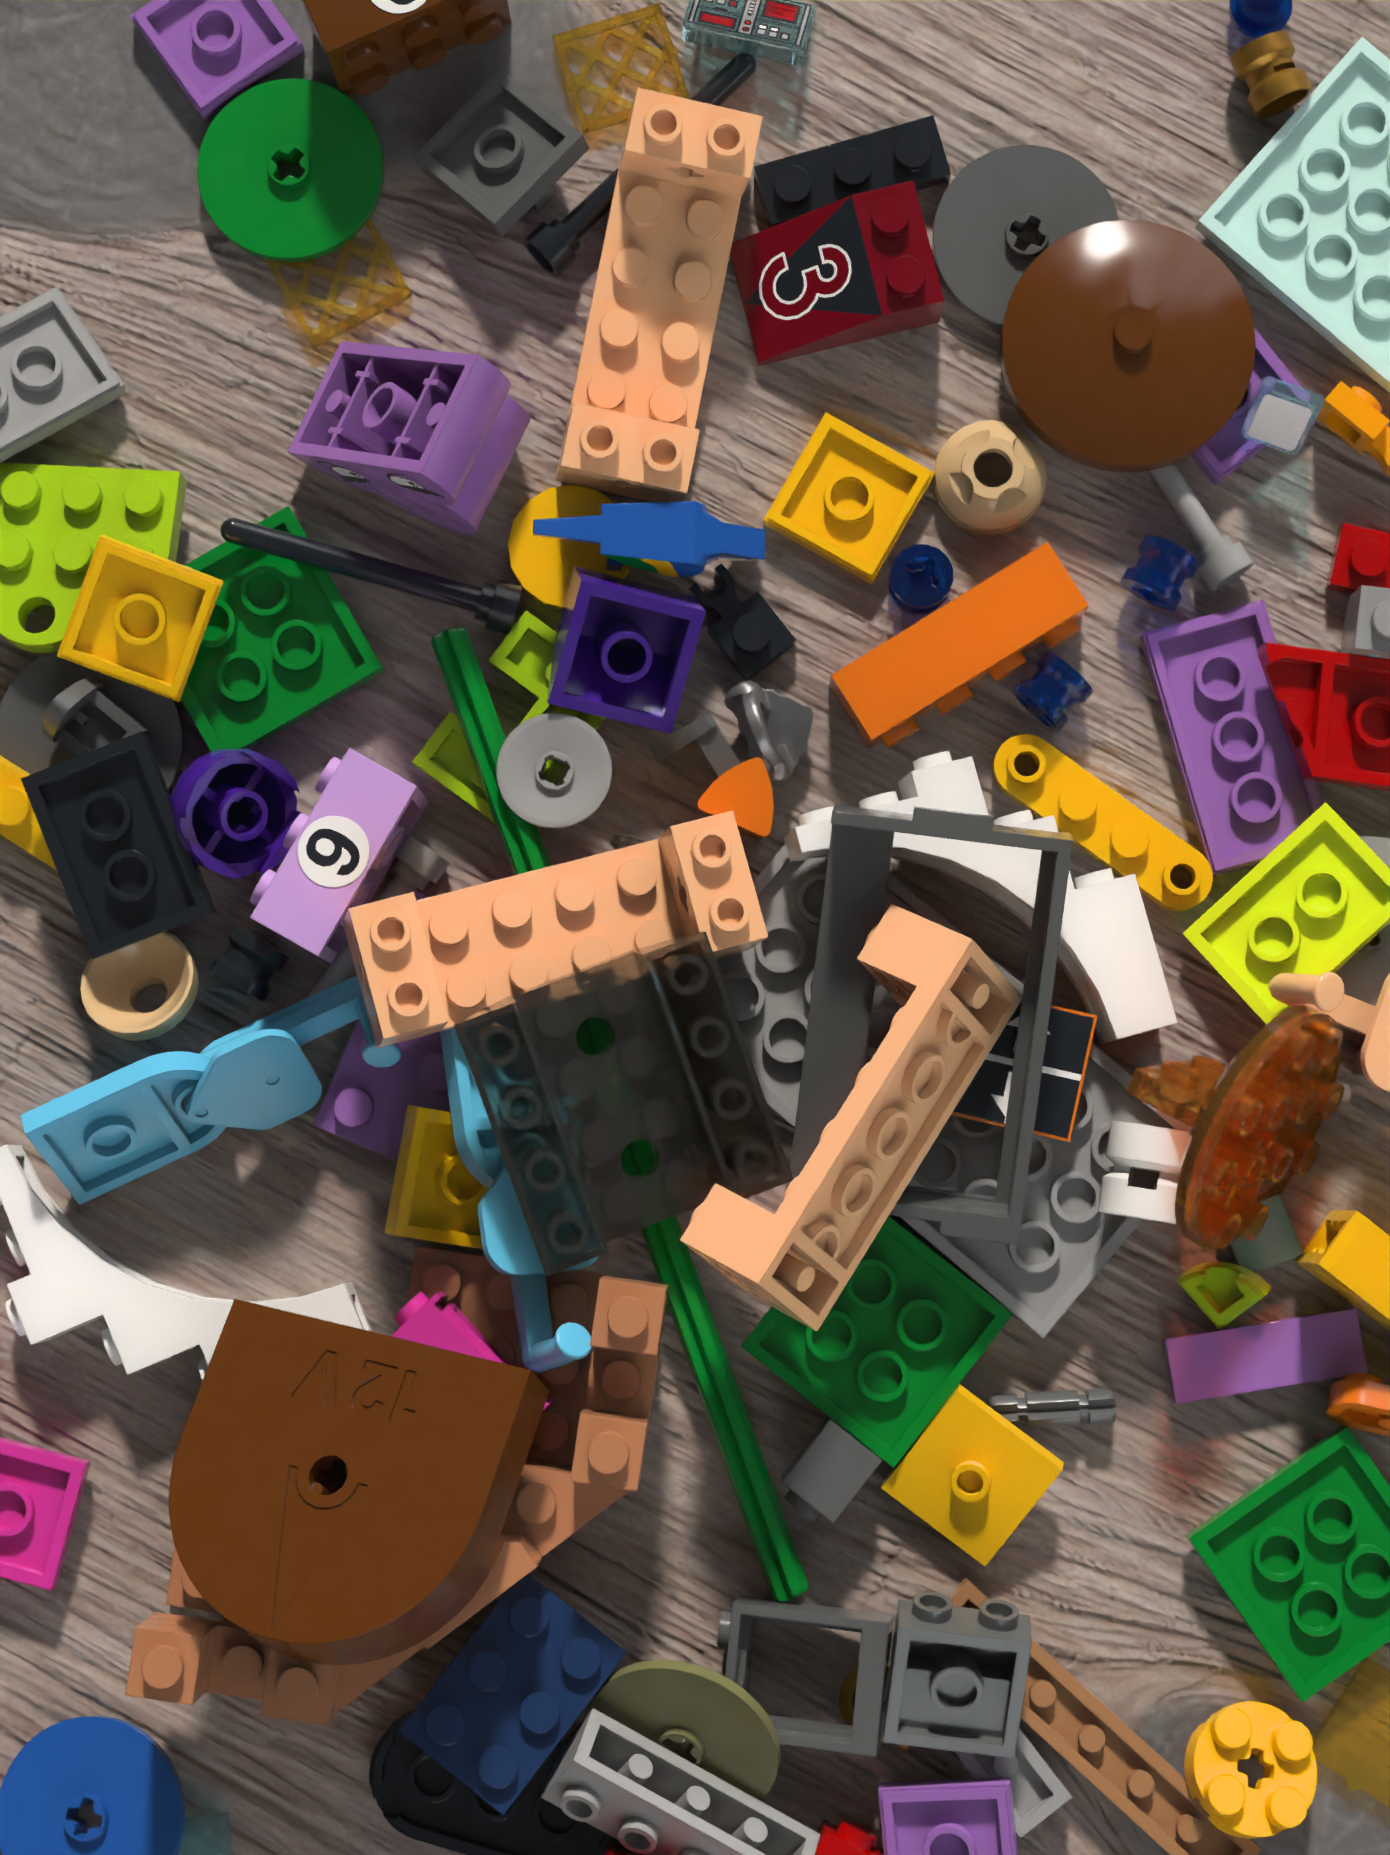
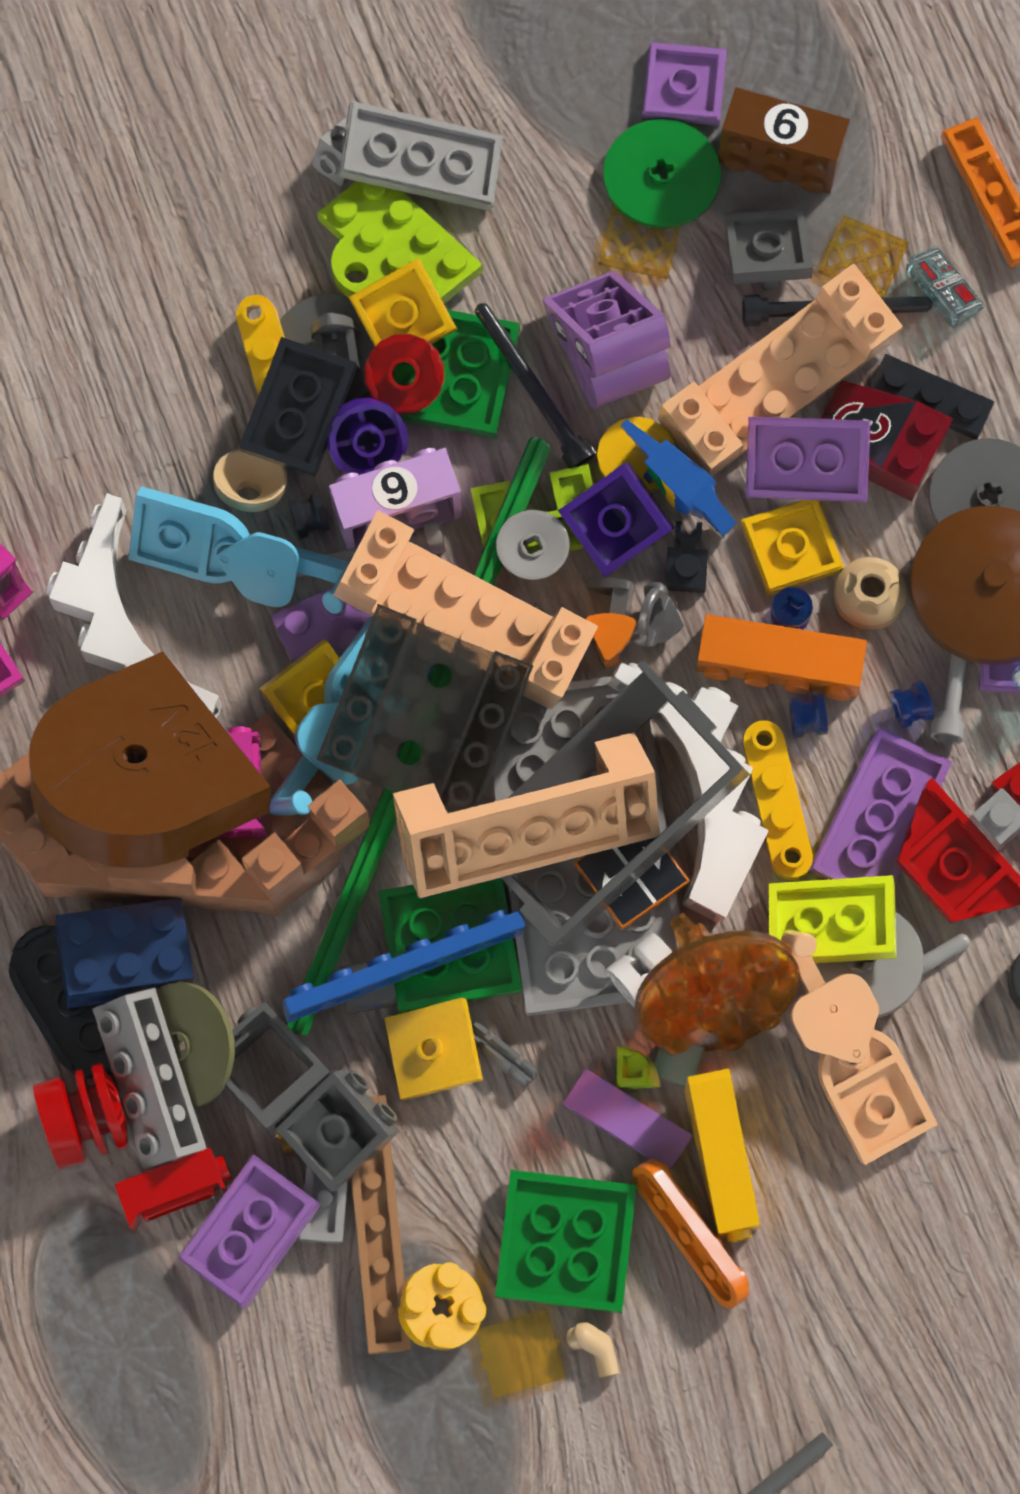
camera: 35 degrees right, 10 degrees down
none -> blue plate [282,910,526,1023]
none -> red tile [364,334,445,414]
none -> medium lavender tile [746,416,871,502]

